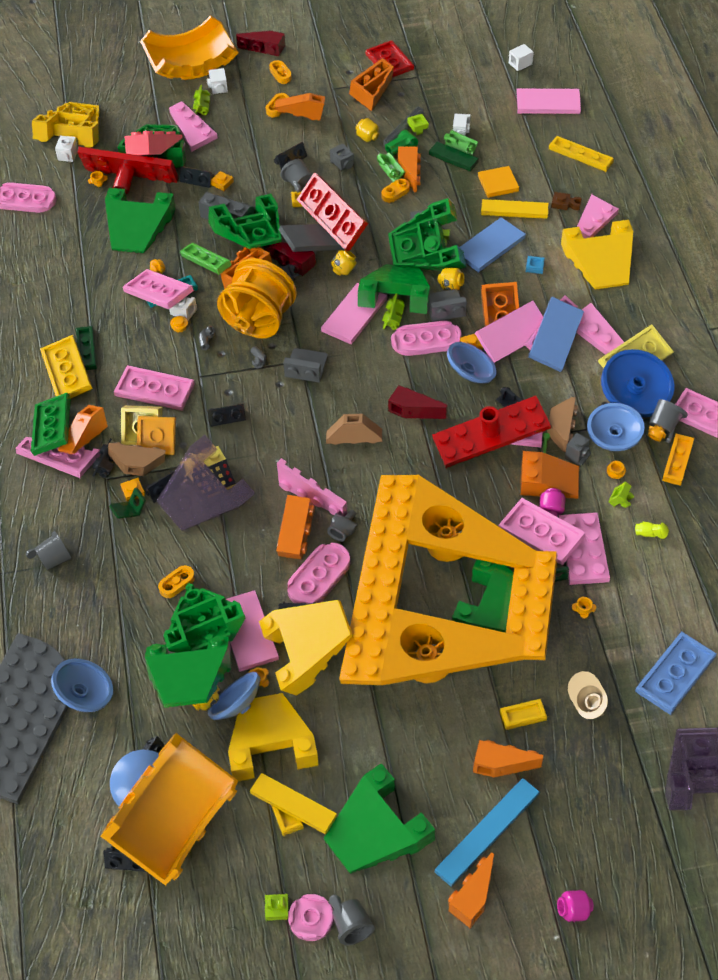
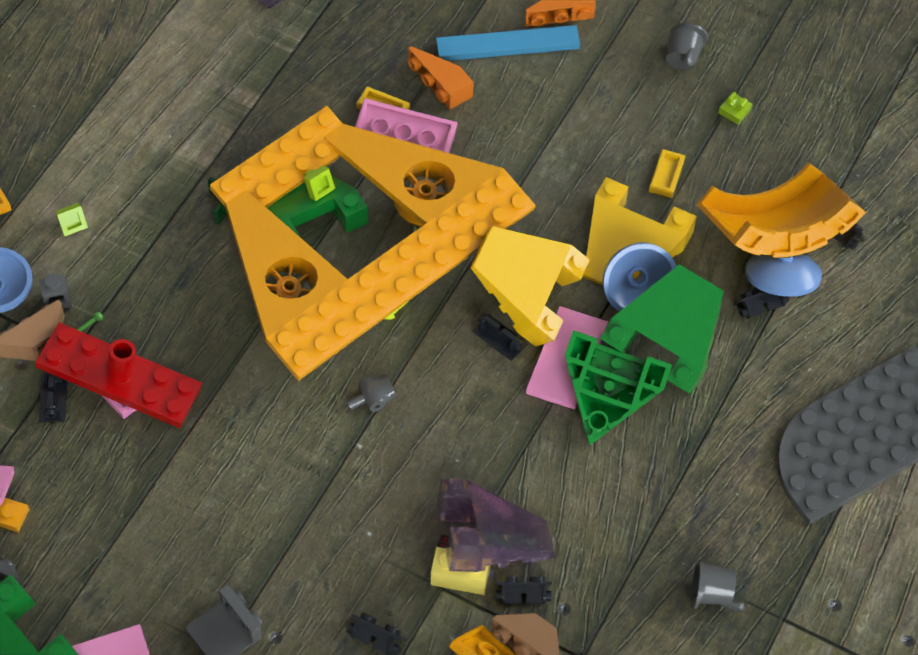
camera: 145 degrees left, 5 degrees up
medium blue dish [51,659,113,712] -> none
dark green bracket [109,488,146,519] -> none
light orange plate [120,478,145,501] -> none
light orange plate [158,565,195,598] -> none
light orange plate [248,667,269,687] -> none
yellow tile [250,773,337,835] -> none
orange wedge [276,495,315,560] -> none
bright pink wing [277,458,347,517] -> none
bright pink tile [288,543,350,603] -> none
bright pink tile [288,894,334,941] -> none
green wedge [324,763,435,874] -> none
medium nougat slope [326,414,382,445] -> none
lime hinge [382,294,405,330] -> none
dark red slope [388,385,448,419] -> none
bright pink tile [391,321,462,356] -> none
medium blue dish [447,342,496,384] -> none
bright pink plate [498,498,586,565] -> none
orange slope [520,451,579,499] -> none
dark pink head [540,488,565,517] -> none
bright pink plate [558,513,610,585] -> none
tan piece [568,671,608,719] -> none
light orange plate [572,597,596,618] -> none
light orange plate [606,461,626,479] -> none
neon yellow arm [635,521,669,539] -> none
medium blue tile [635,631,717,715] -> none
none -> lime tile [304,165,335,201]
none -> bright pink tile [355,98,458,153]

